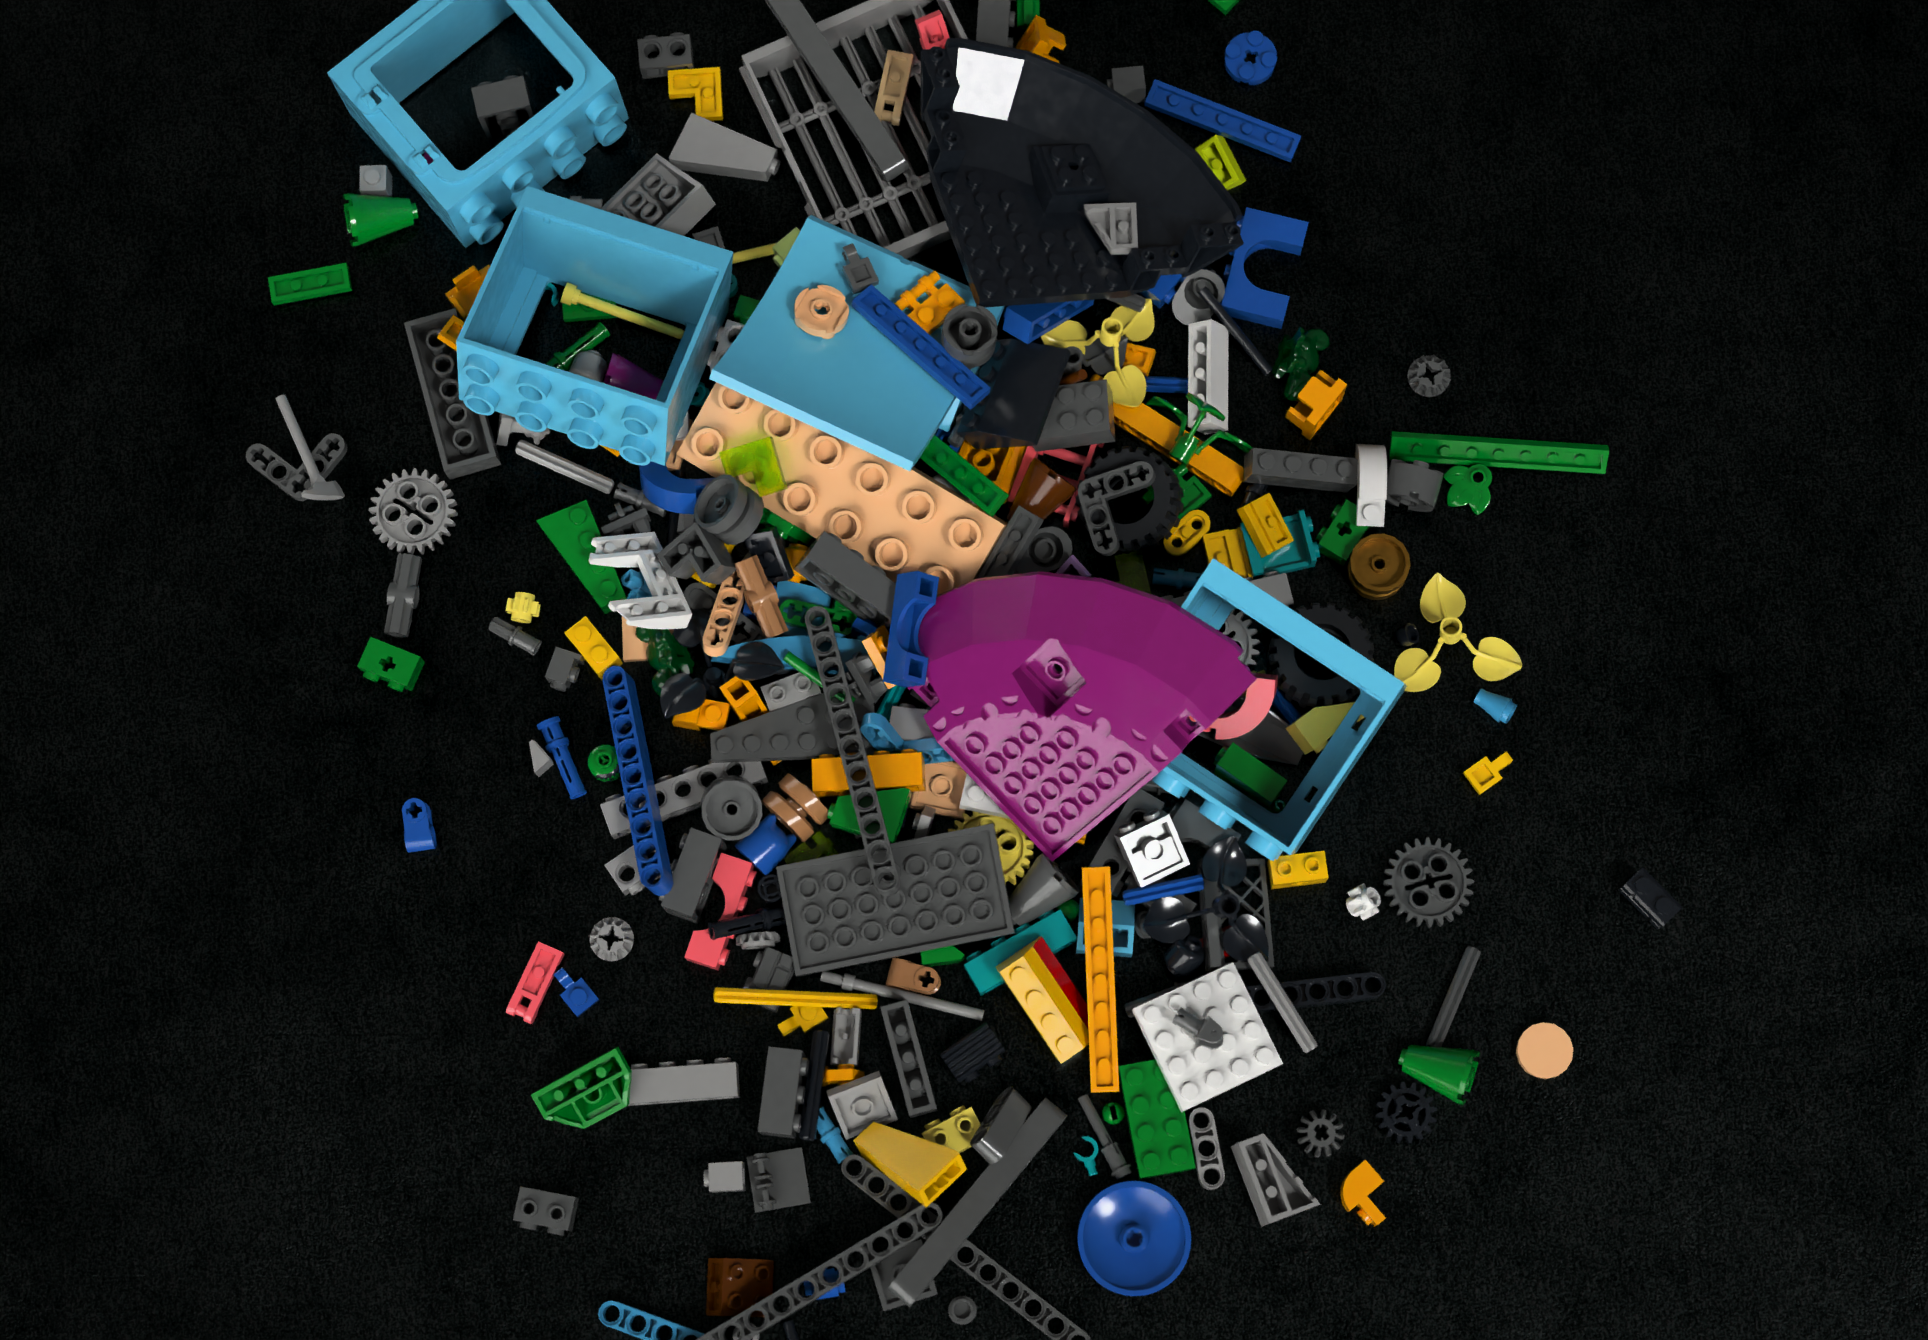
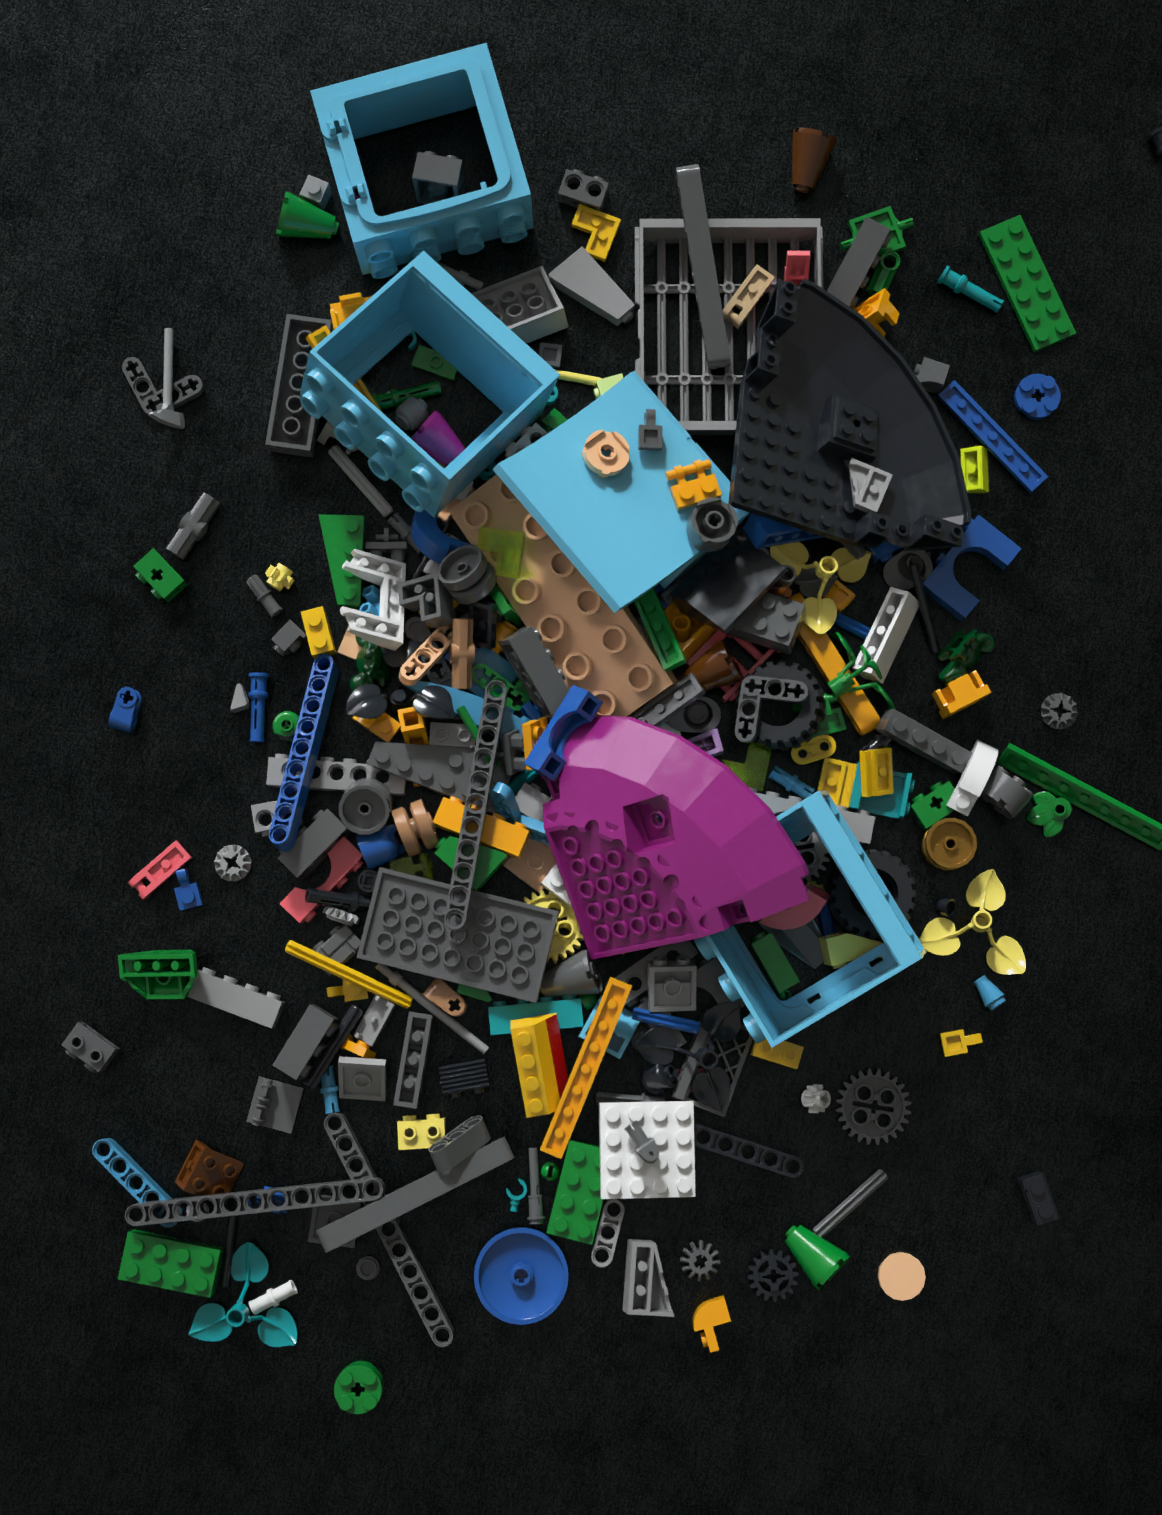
camera: 20 degrees right, 5 degrees up
green plate [268,263,352,305] -> none
light grey gear [369,468,458,555] -> none
light yellow piece [560,282,684,339] -> none
light grey brick [704,1161,745,1193] -> none
blue plate [851,284,991,410] -> none
yellow slope [854,1122,967,1208] -> none
light grey plate [912,806,936,839] -> none
light grey axle [1248,952,1317,1053] -> none

